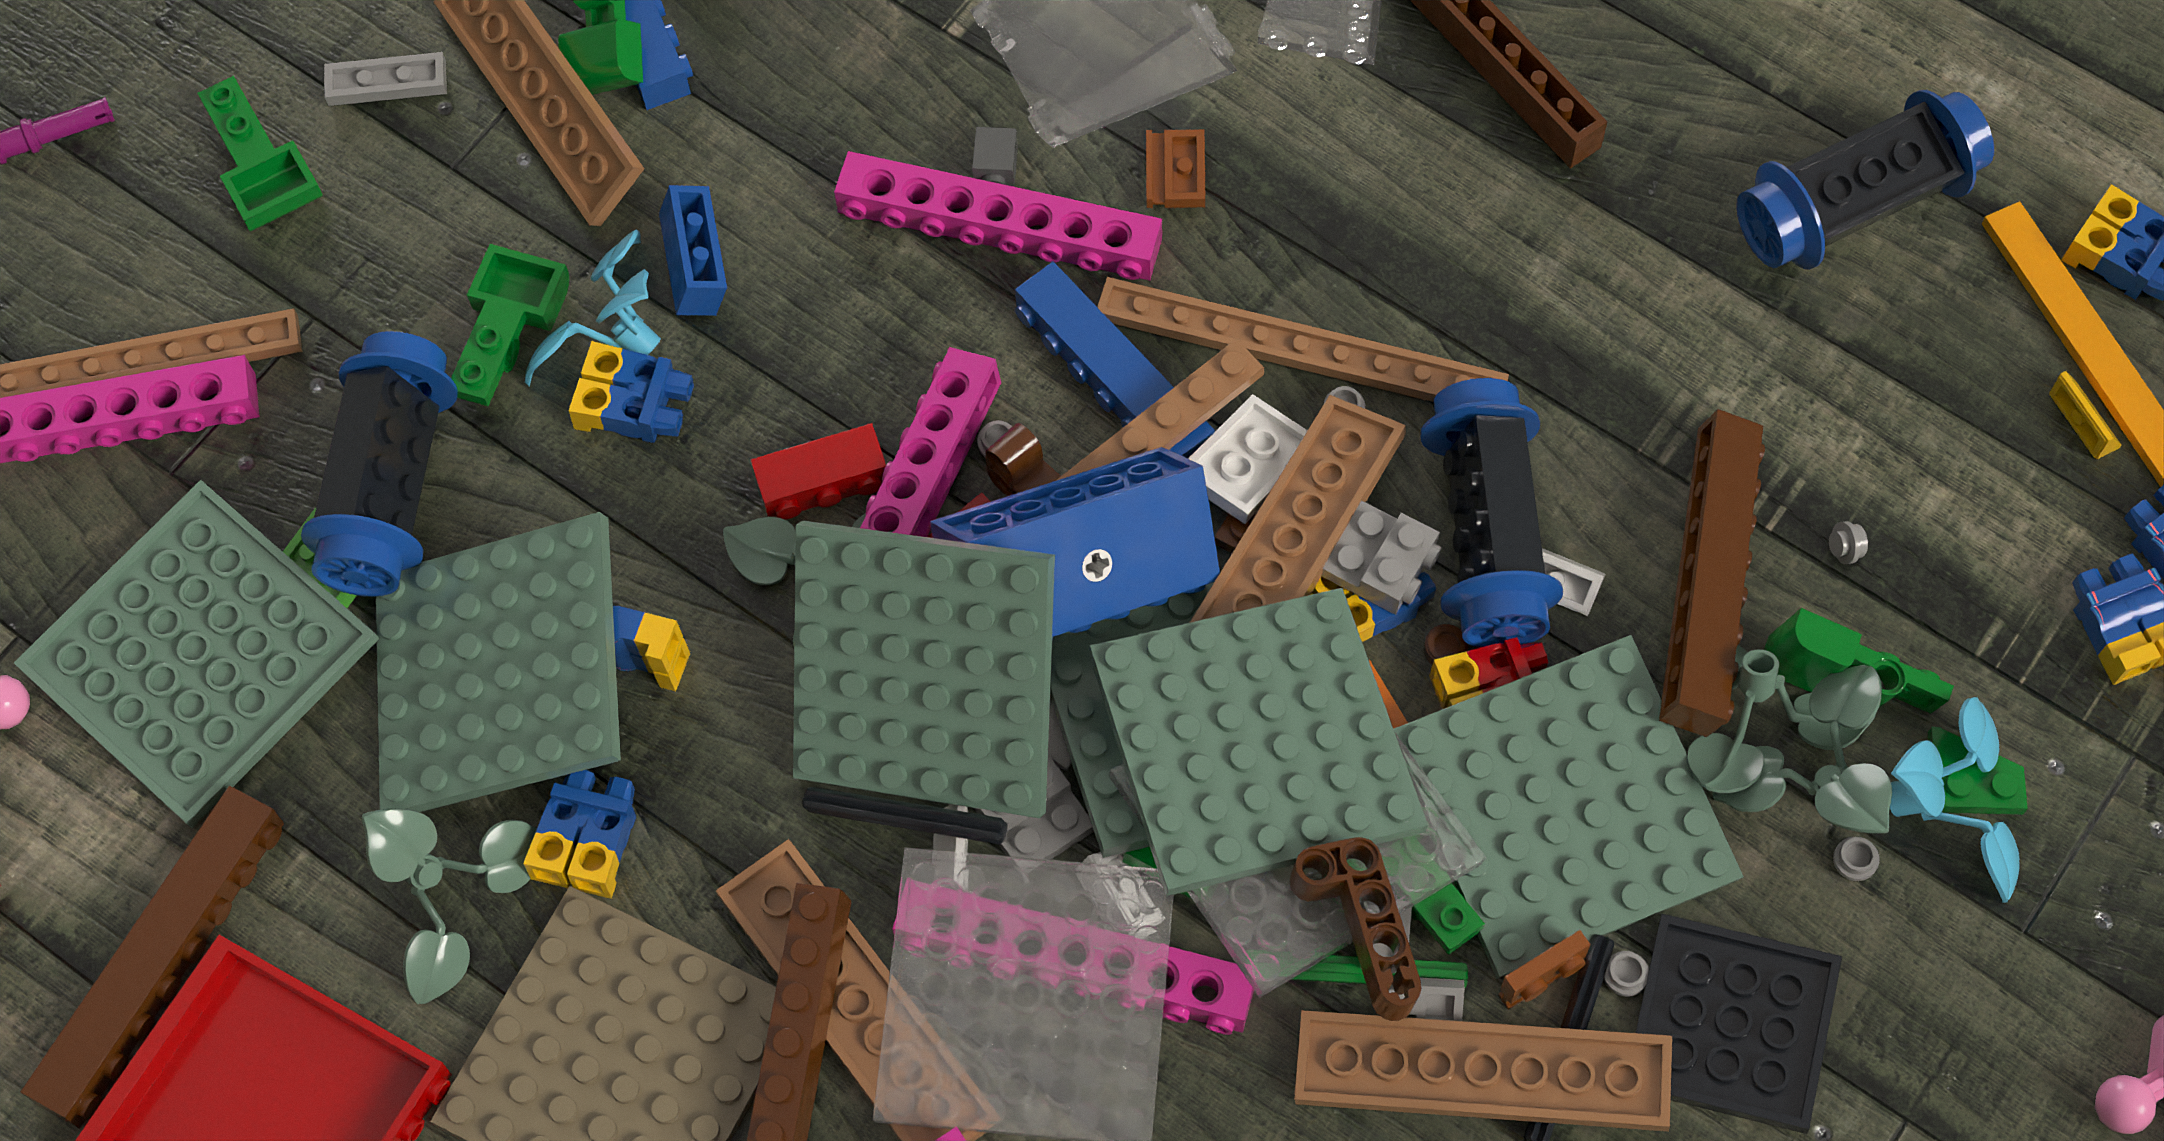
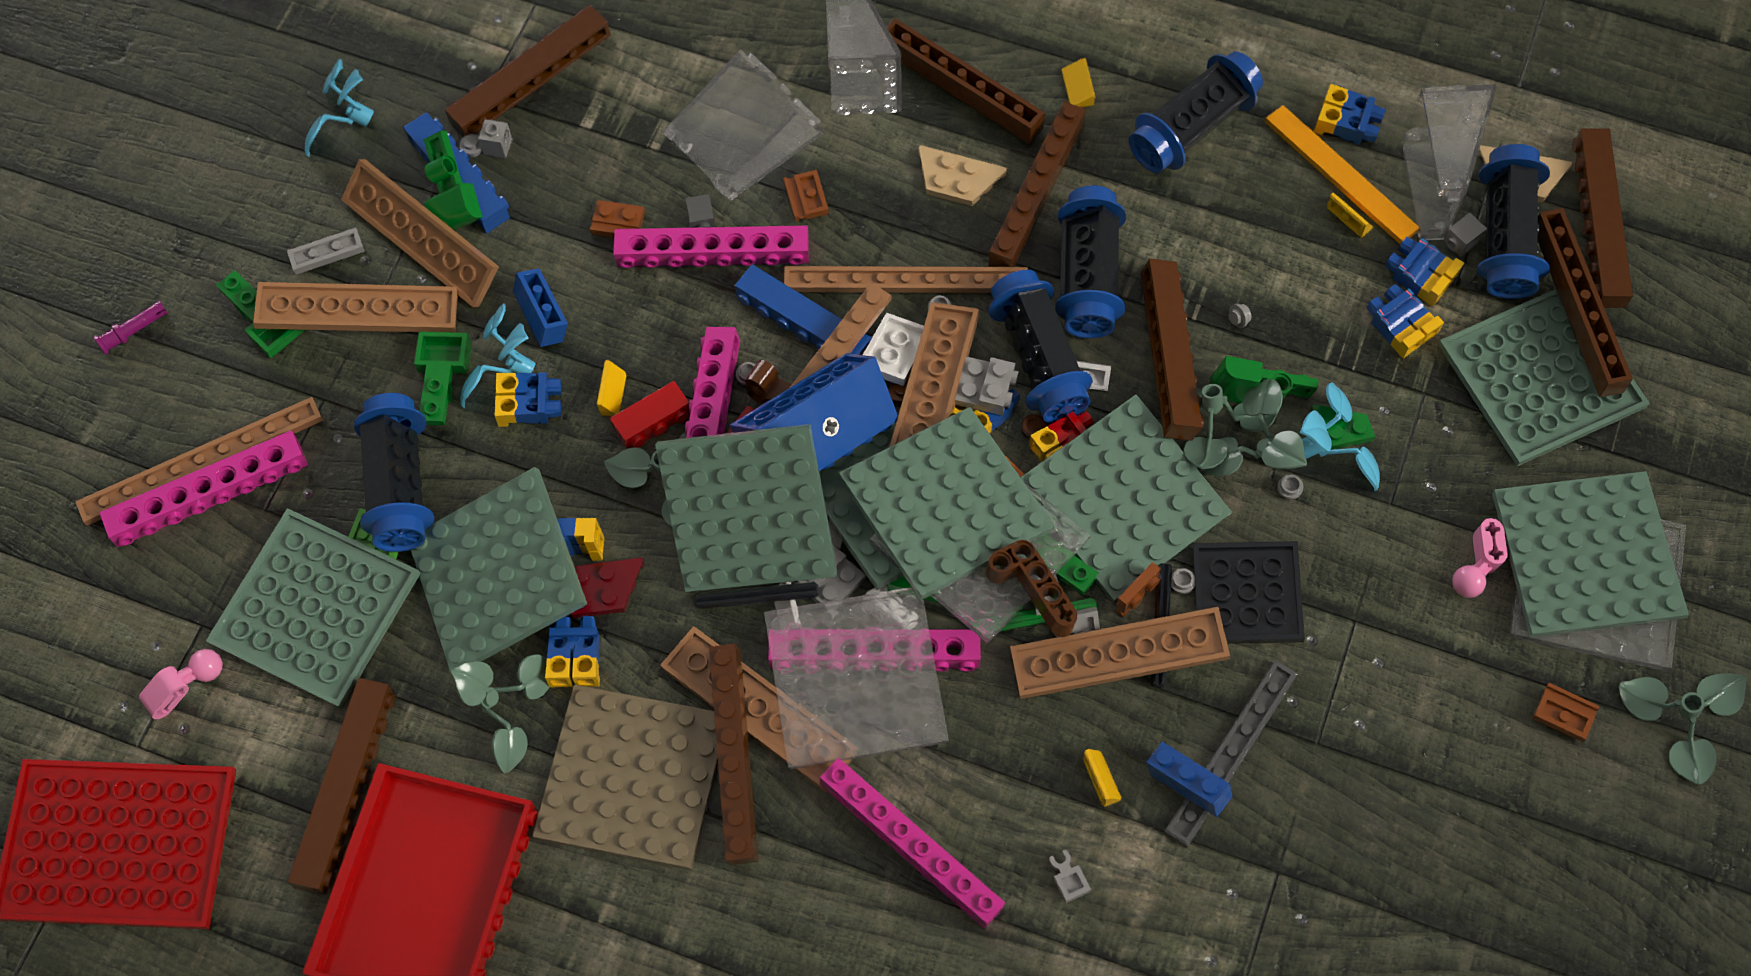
camera: 15 degrees left, 0 degrees up
none -> medium nougat plate [253,282,458,333]
none -> dark red wing [570,557,644,619]
none -> dark orange plate [590,200,645,238]
none -> yellow slope [597,360,626,416]
none -> tan wing [919,145,1007,206]
none -> reddish brown brick [989,101,1086,267]
none -> brick [1055,185,1126,338]
none -> yellow slope [1062,58,1095,107]

